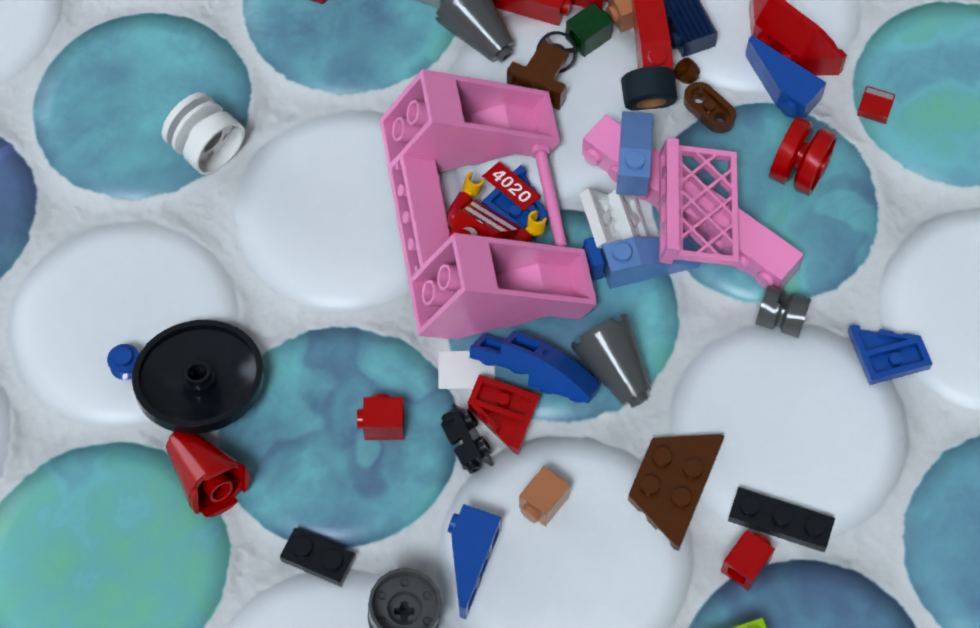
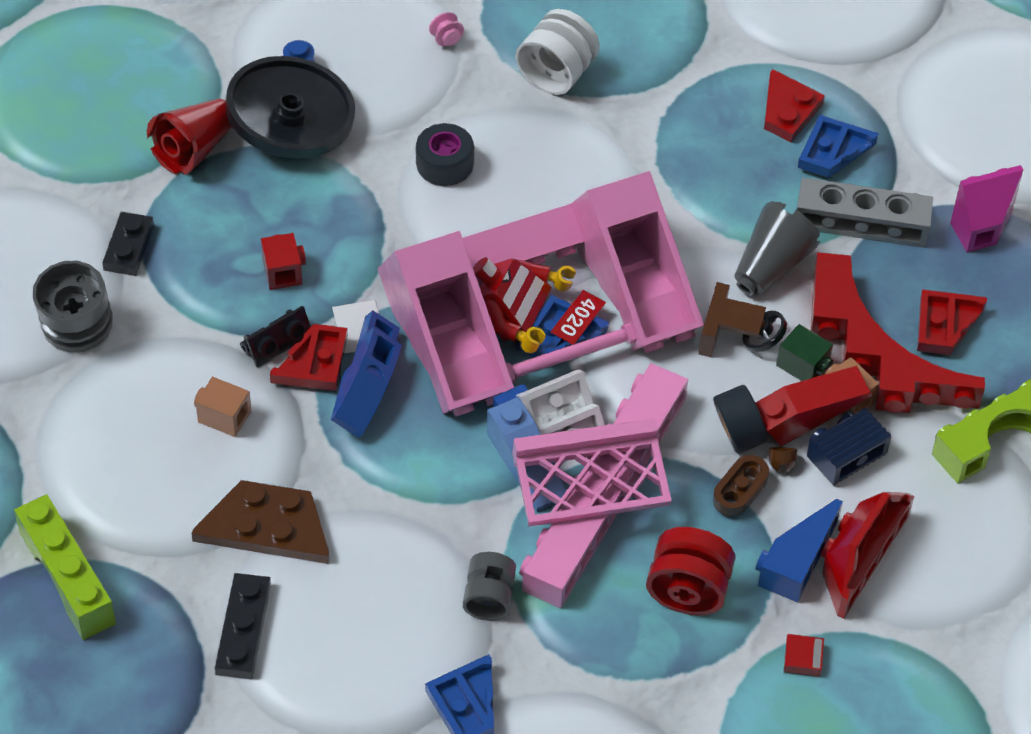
camera: 75 degrees right, 10 degrees down
blue slope [448,504,501,619] -> none
dark grey cone [571,314,651,408] -> none
medium blue slope [616,111,653,196] -> none
red brick [720,530,775,591] -> none
none -> black wheel [415,123,474,186]
none -> bright pink wheel [429,12,464,46]

